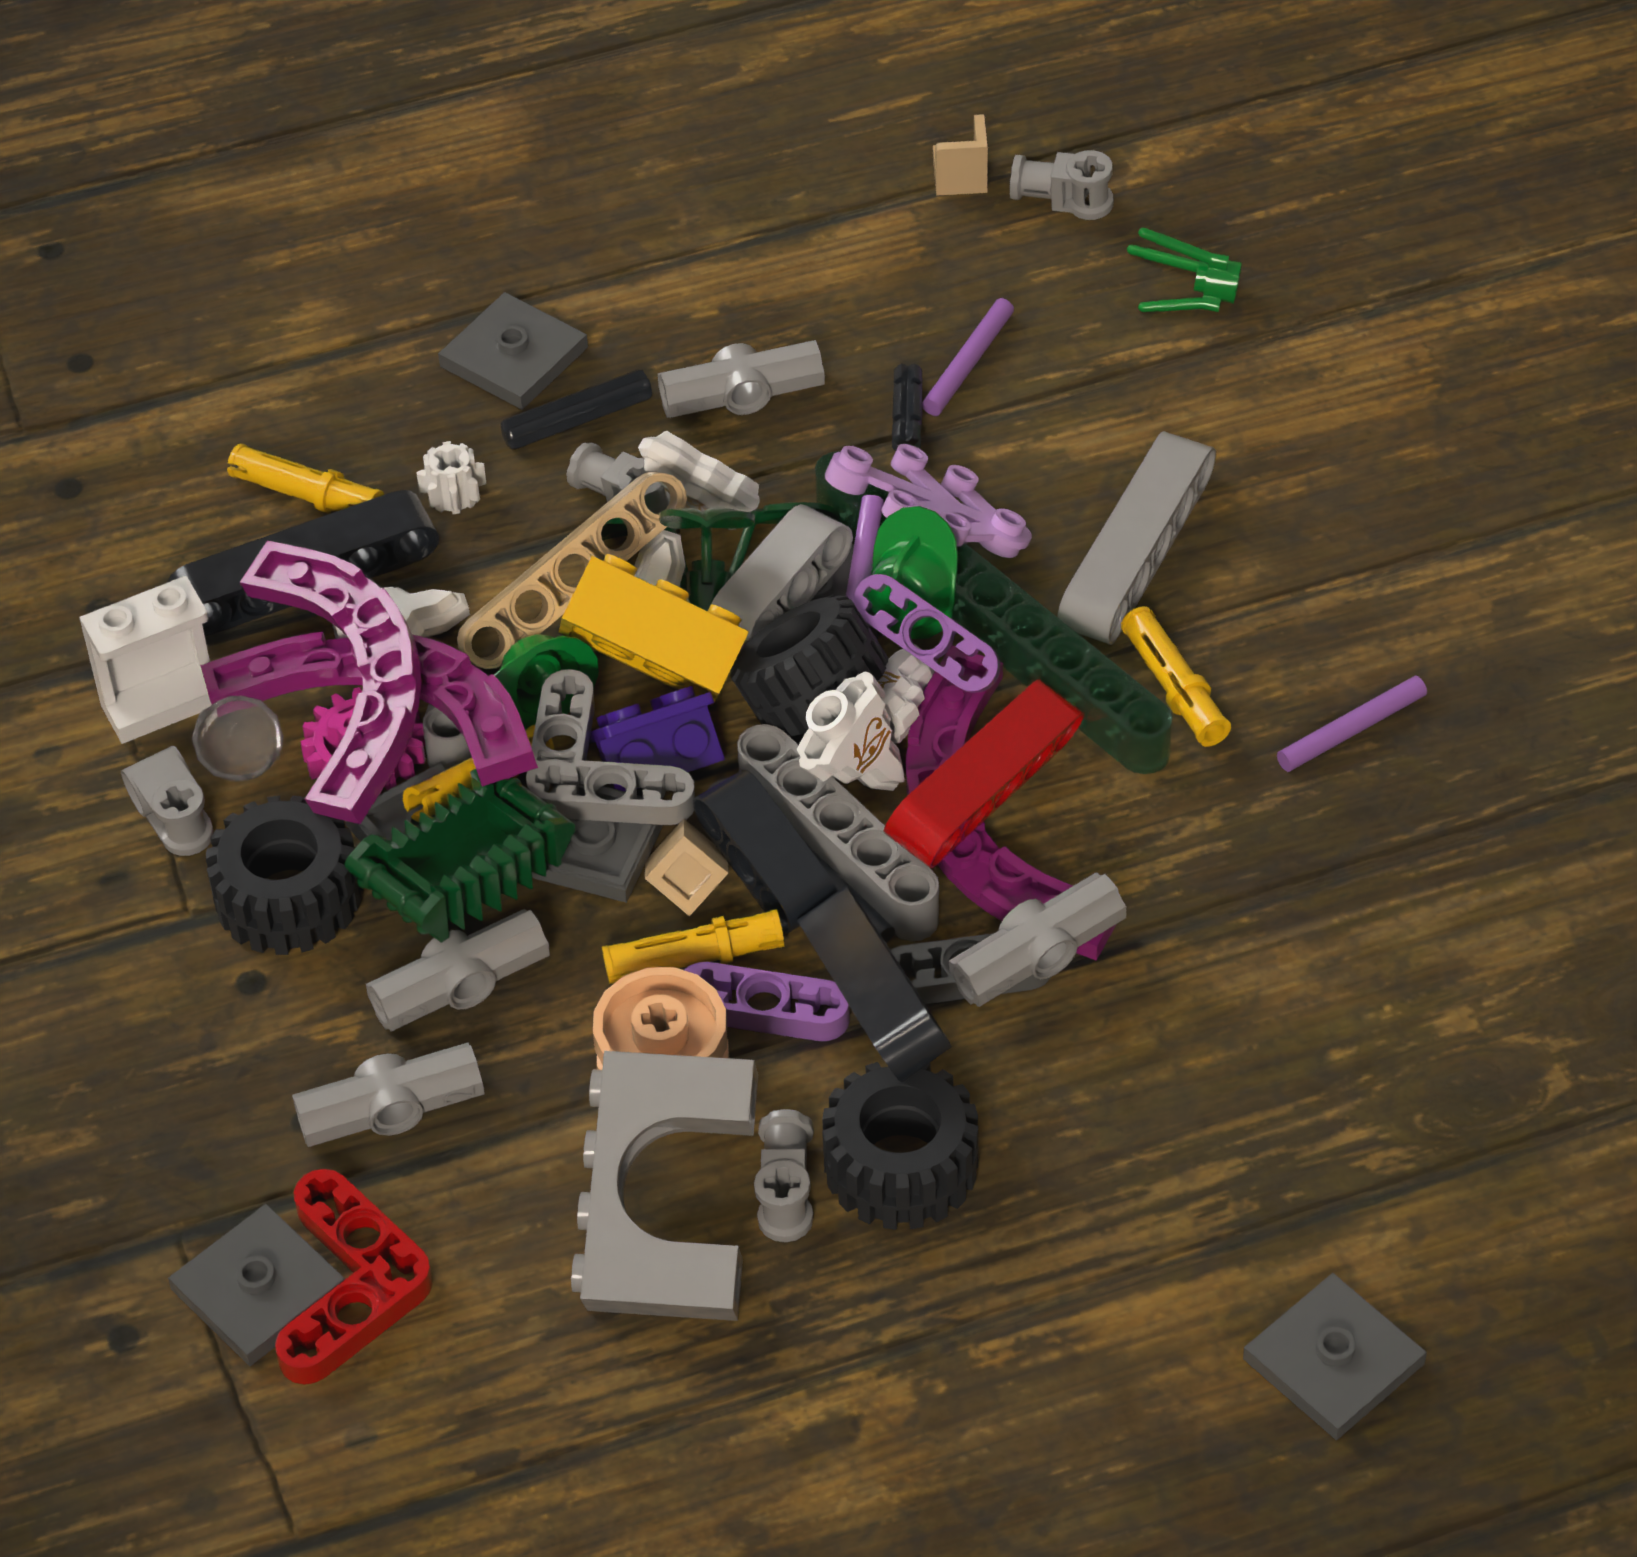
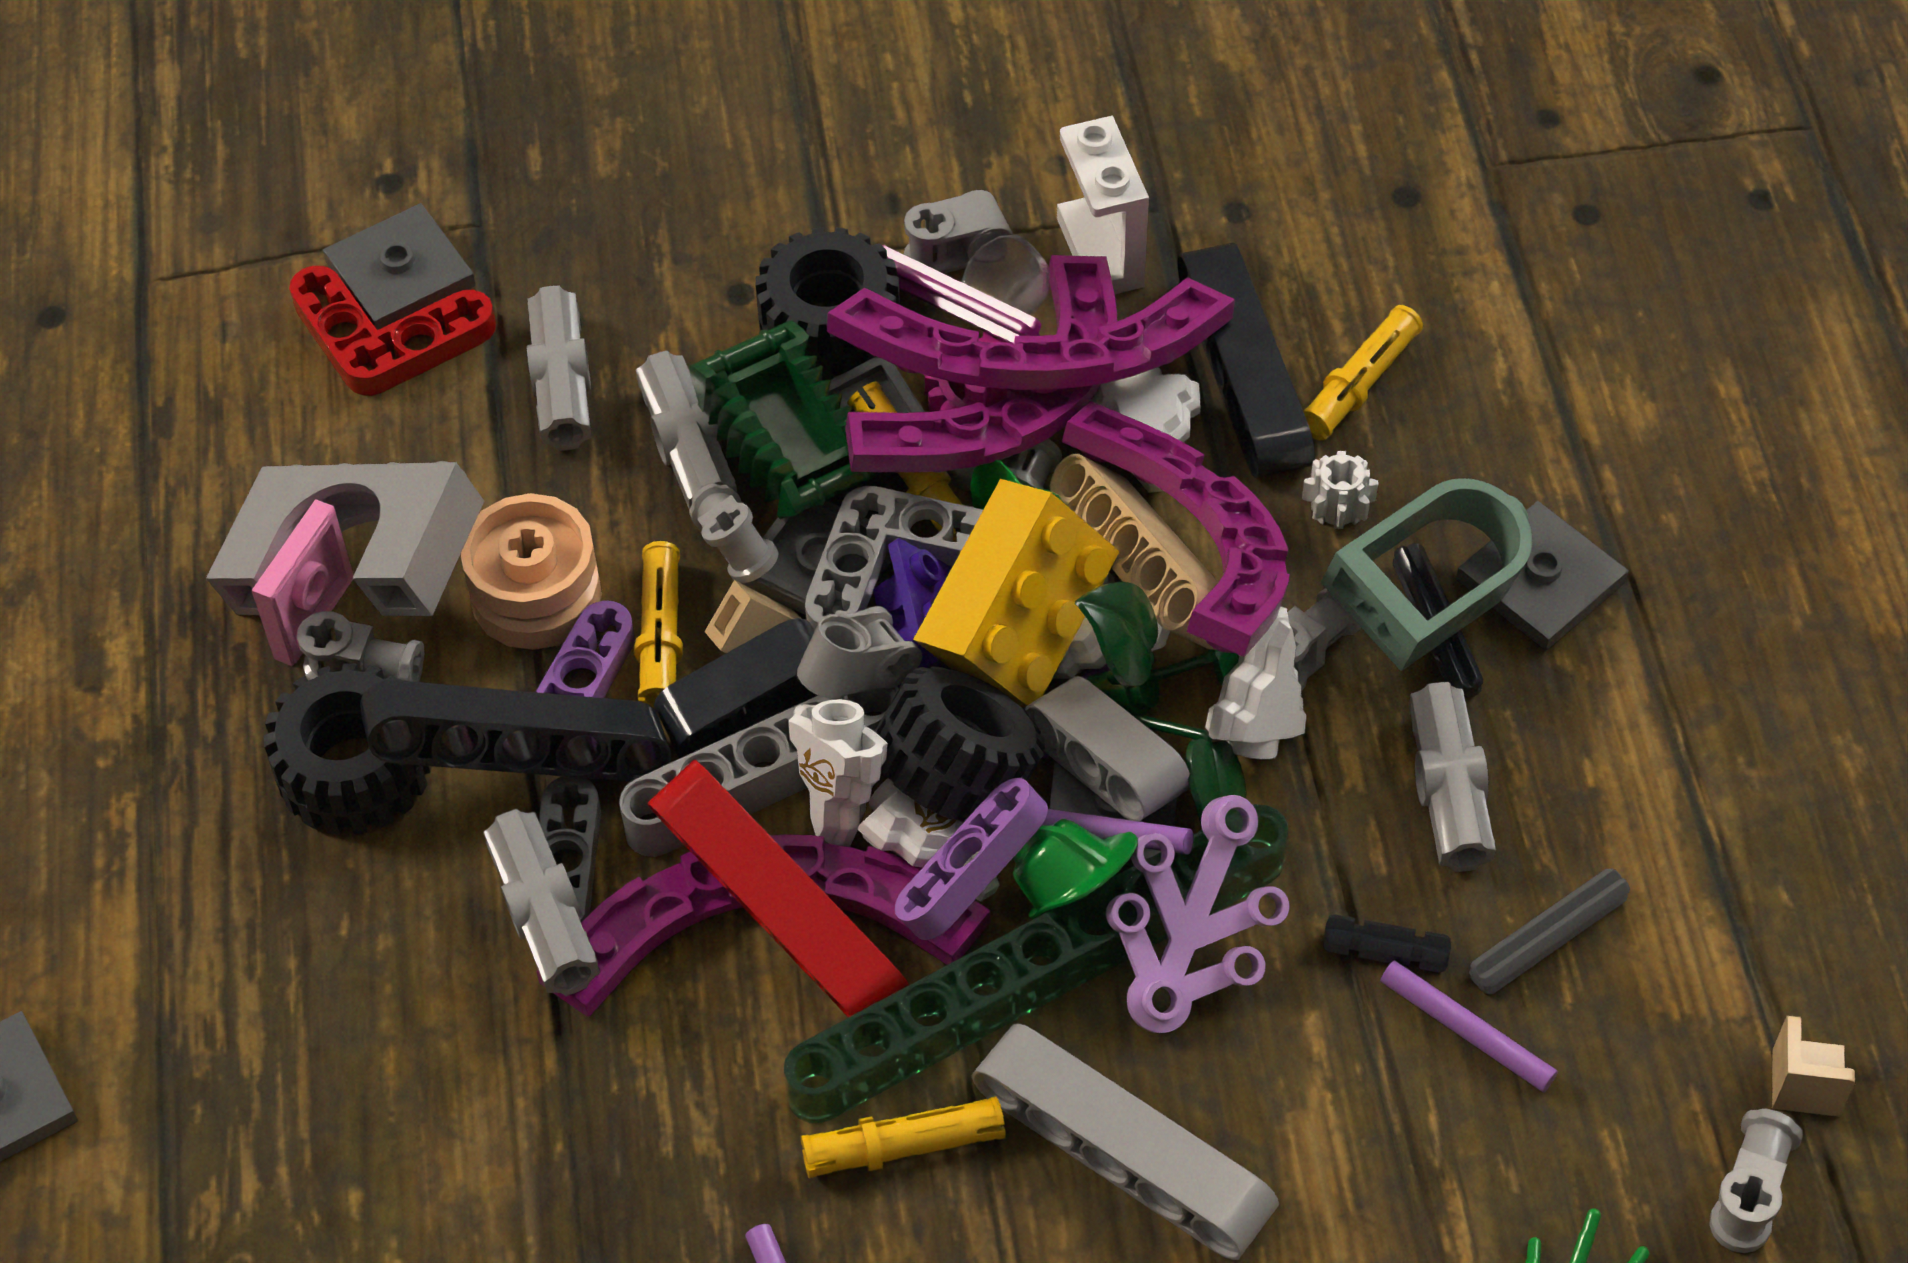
camera: 100 degrees right, 5 degrees up
none -> bright pink plate [252,499,353,666]
none -> light grey connector [689,483,779,583]
none -> light grey piece [797,606,922,698]
none -> axle [882,245,1042,344]
none -> magenta plate [1062,401,1290,657]
none -> sand green window [1321,479,1532,671]
none -> dark grey axle [1469,868,1630,994]

